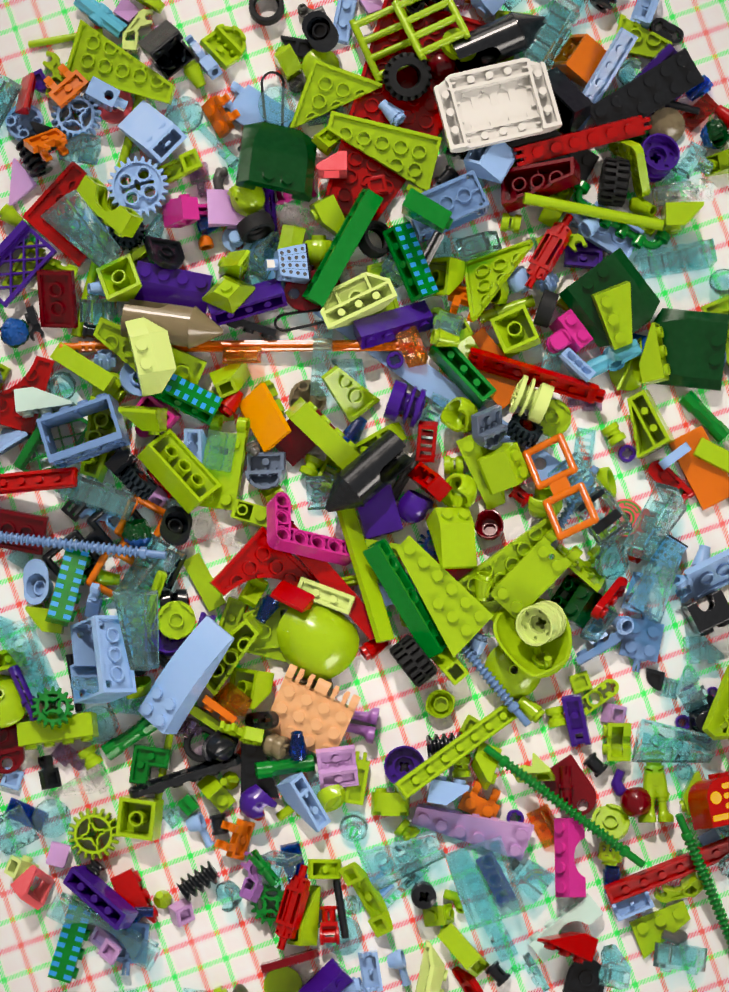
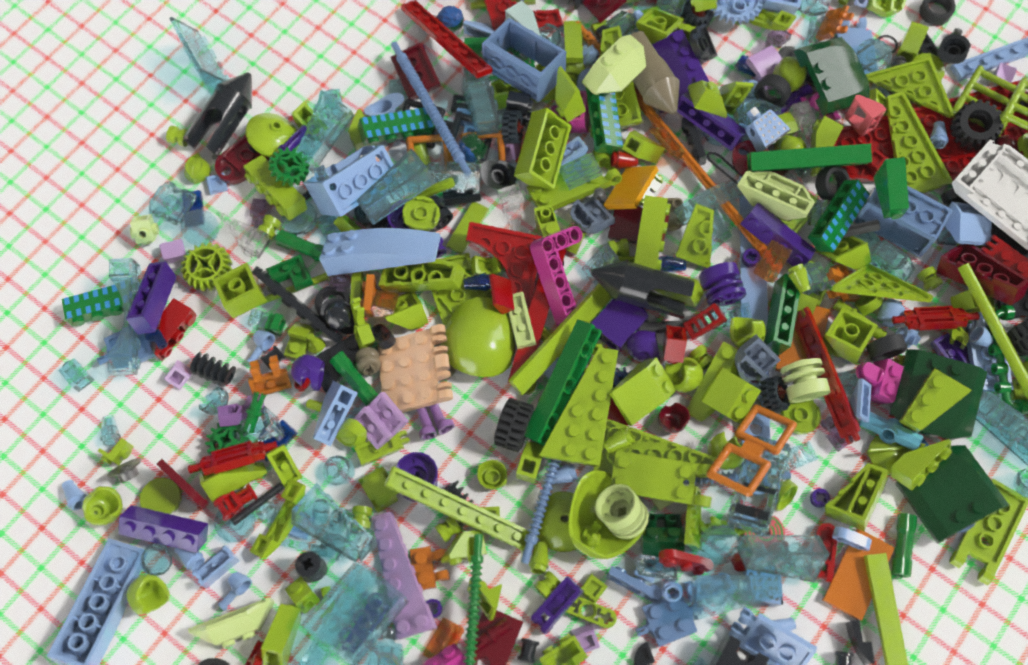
camera: 60 degrees right, 15 degrees down
coral tile [10,865,54,910] -> none
black plate [38,755,62,790] -> none
light blue piece [84,582,103,617] -> none
black bush [86,860,106,876] -> none
lavender slope [88,923,122,966] -> none
clear light blue cone [144,213,164,238] -> none
lime rock [153,890,172,909] -> none
dark pink brick [162,194,208,228] -> none
orange hinge [198,235,214,251] -> none
clear blue cone [289,731,308,761] -> none
red cone [359,639,389,661] -> none
light blue slope [426,775,470,806] -> none
red bush [508,484,533,508] -> none
lime wheel [600,421,626,447] -> none

